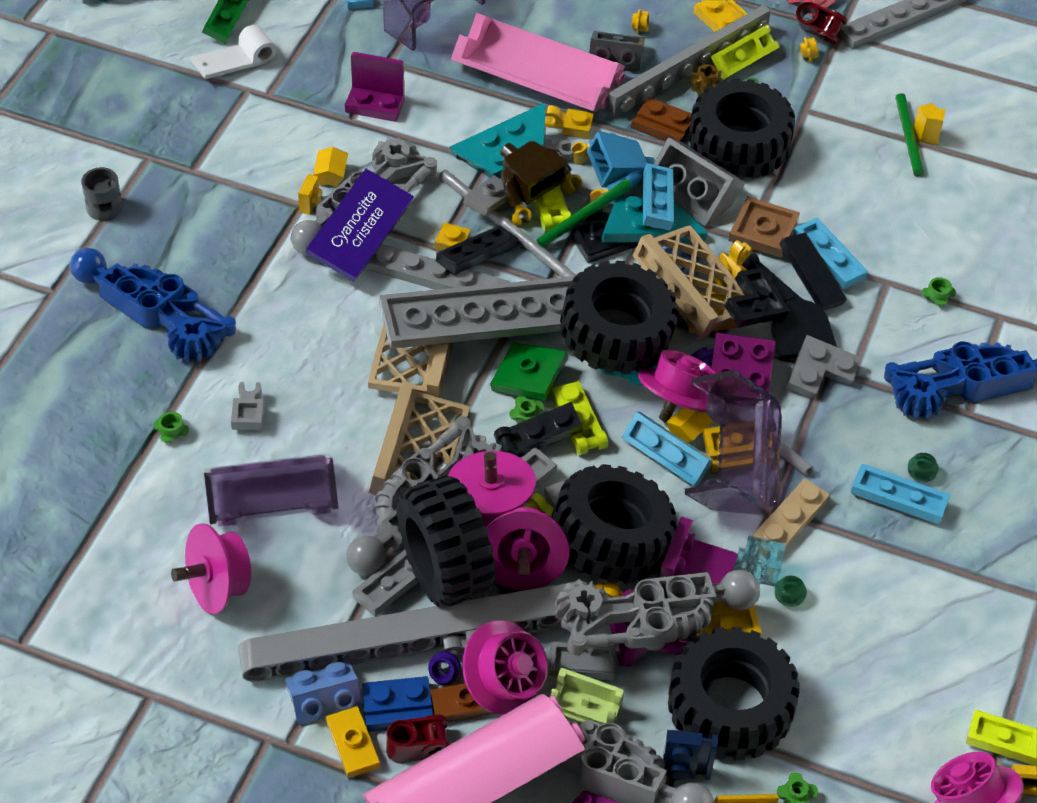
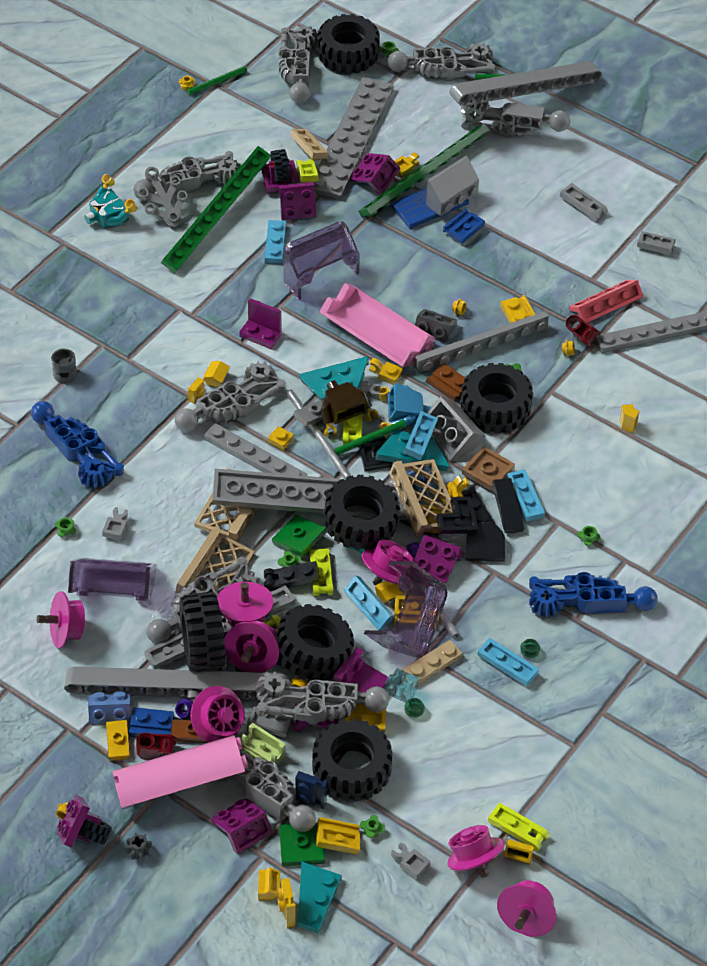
camera: 15 degrees right, 0 degrees up
white door [191,25,277,79] -> none
dark purple tile [305,168,414,282] -> none
black tile [436,225,519,275] -> none
pearl gold gear [690,65,724,95] -> none
neon yellow plate [711,24,780,79] -> none
light grey plate [786,335,862,399] -> none
green bar [895,93,924,176] -> none

